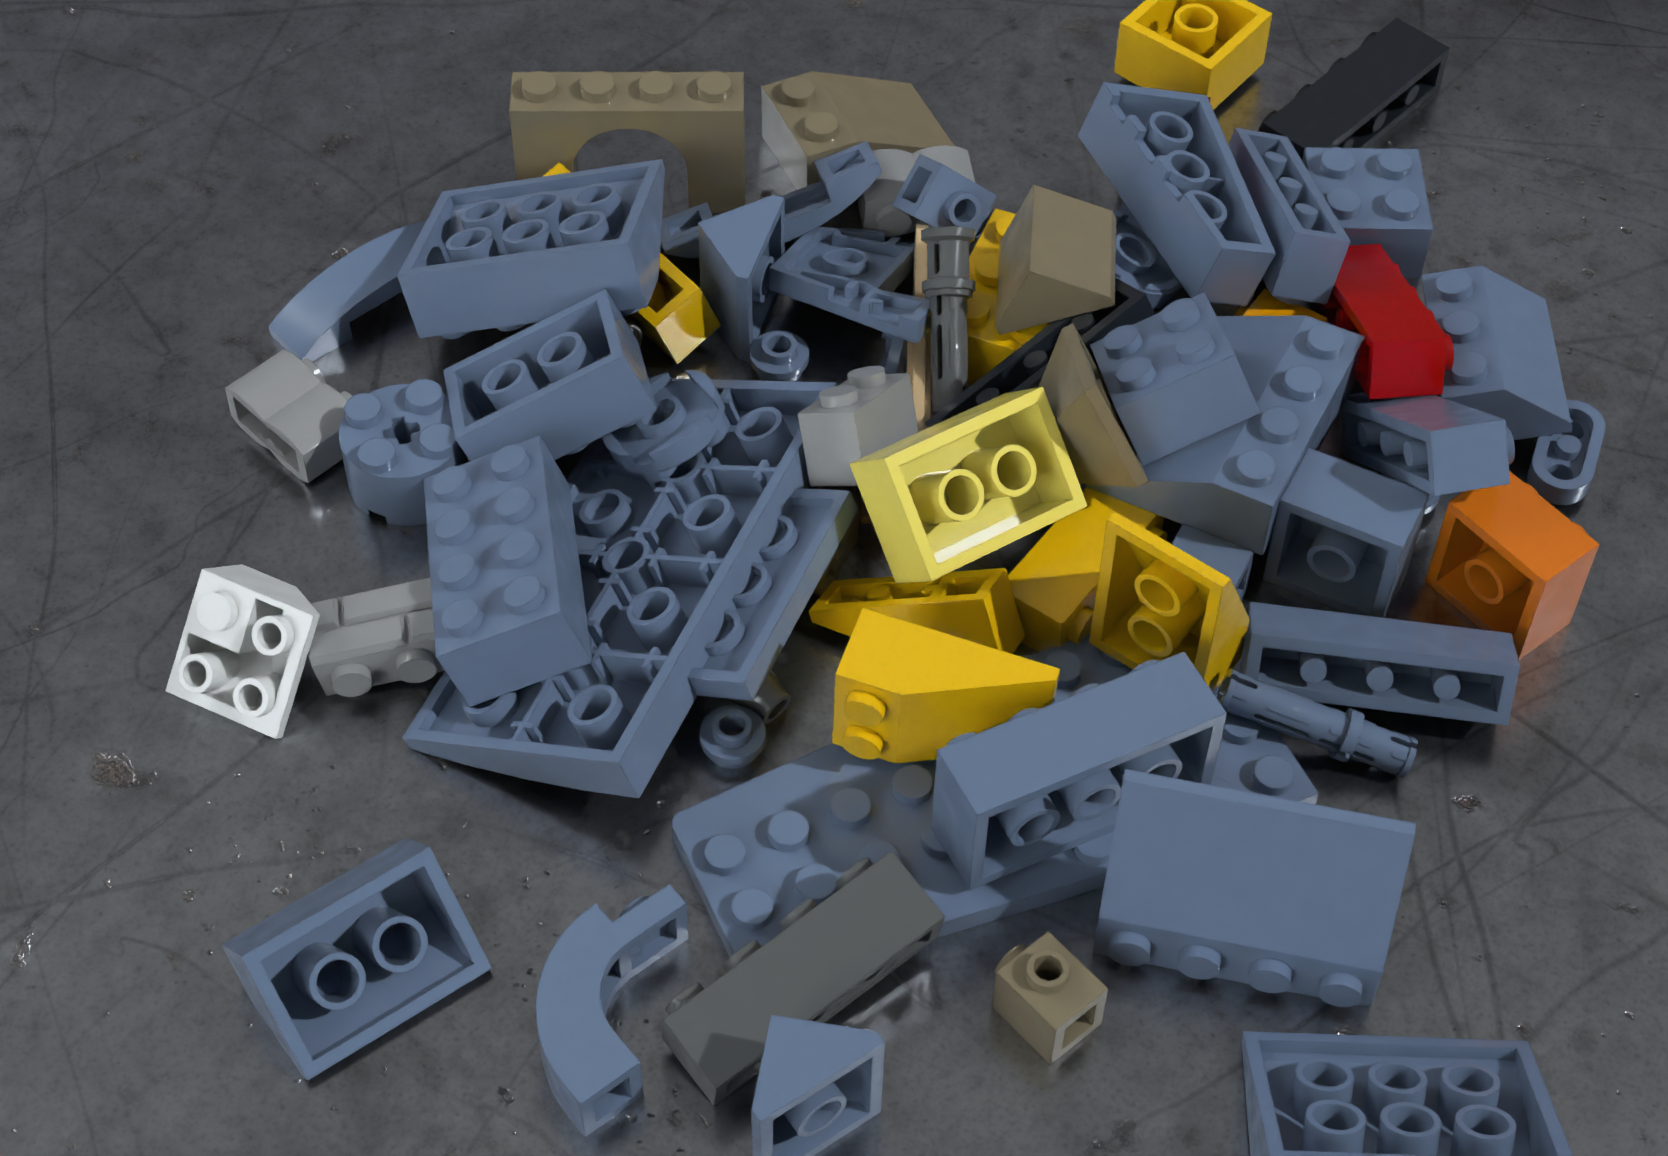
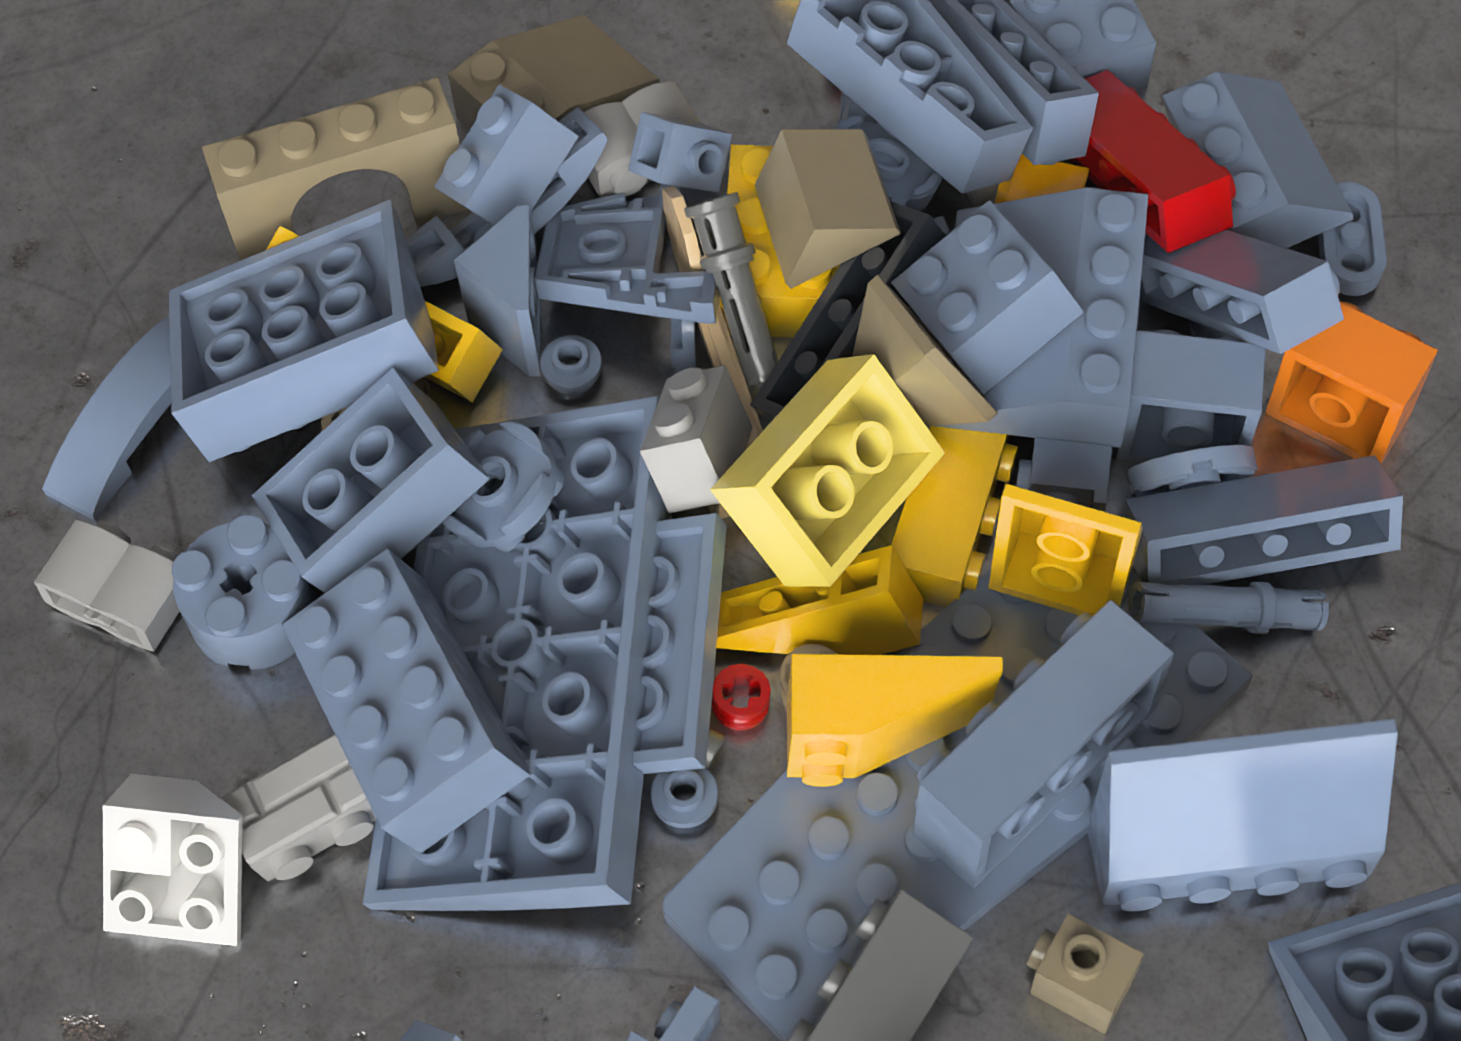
camera: 15 degrees left, 10 degrees up
none -> sand blue brick [434,84,579,226]
none -> red bush [711,664,771,730]
none -> sand blue tile [1127,445,1258,497]

